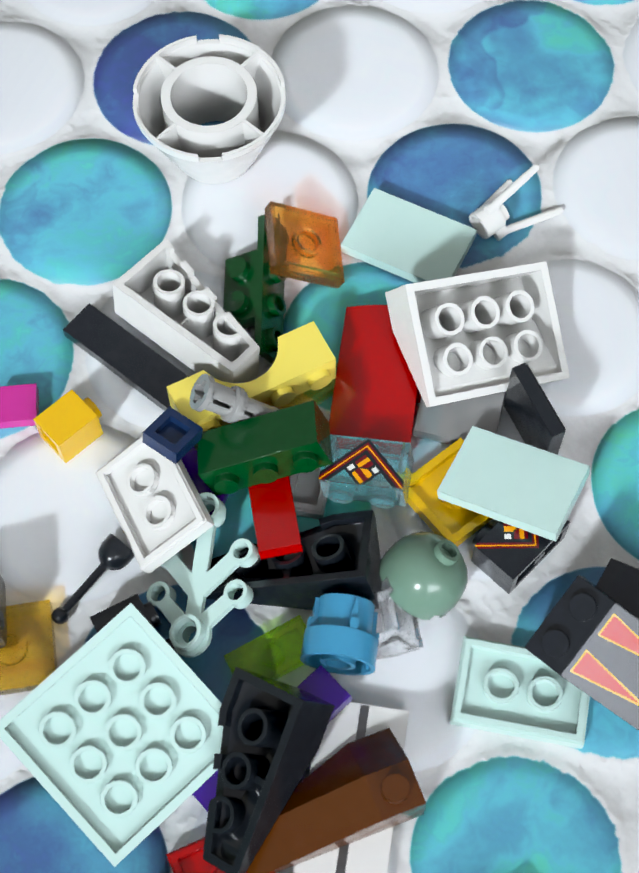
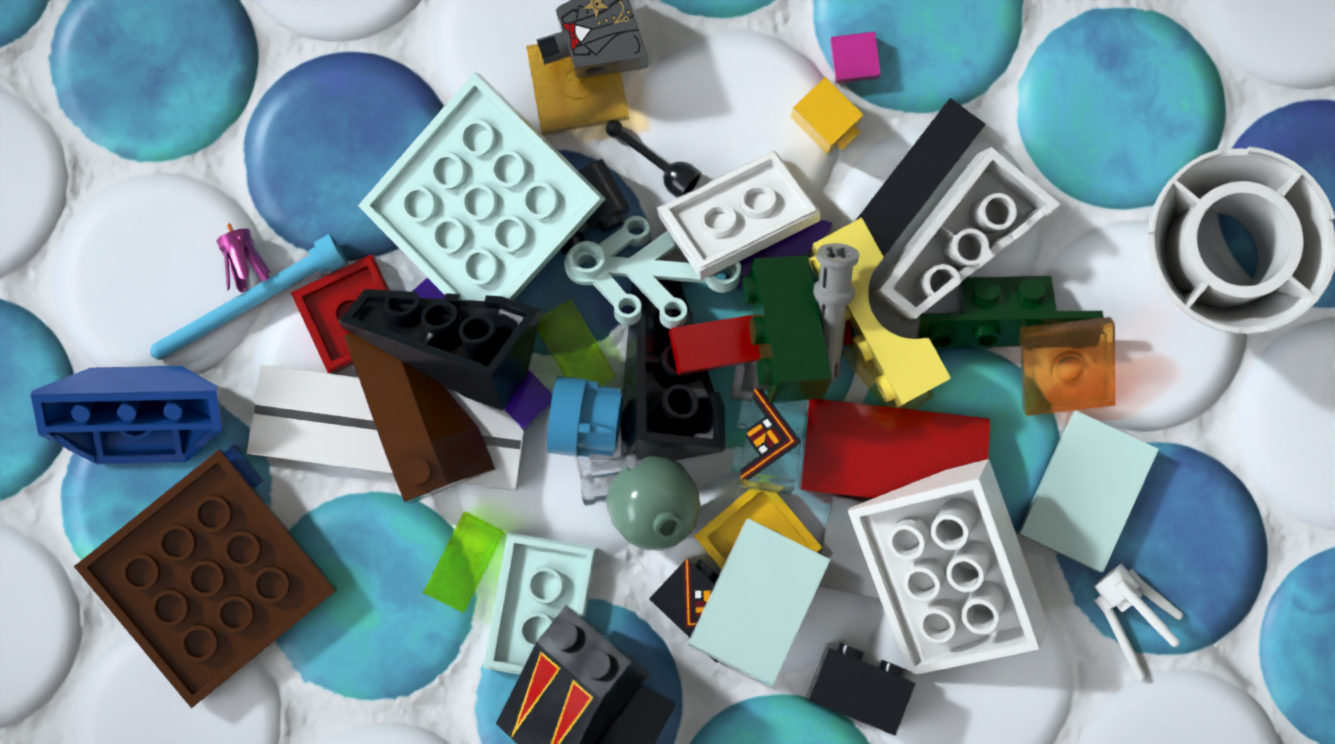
camera: 90 degrees right, 20 degrees up
dark blue plate [142,406,203,464] -> none
black tile [504,363,566,455] -> none
none -> clear neon green plate [423,511,506,613]
none -> black brick [806,642,916,736]

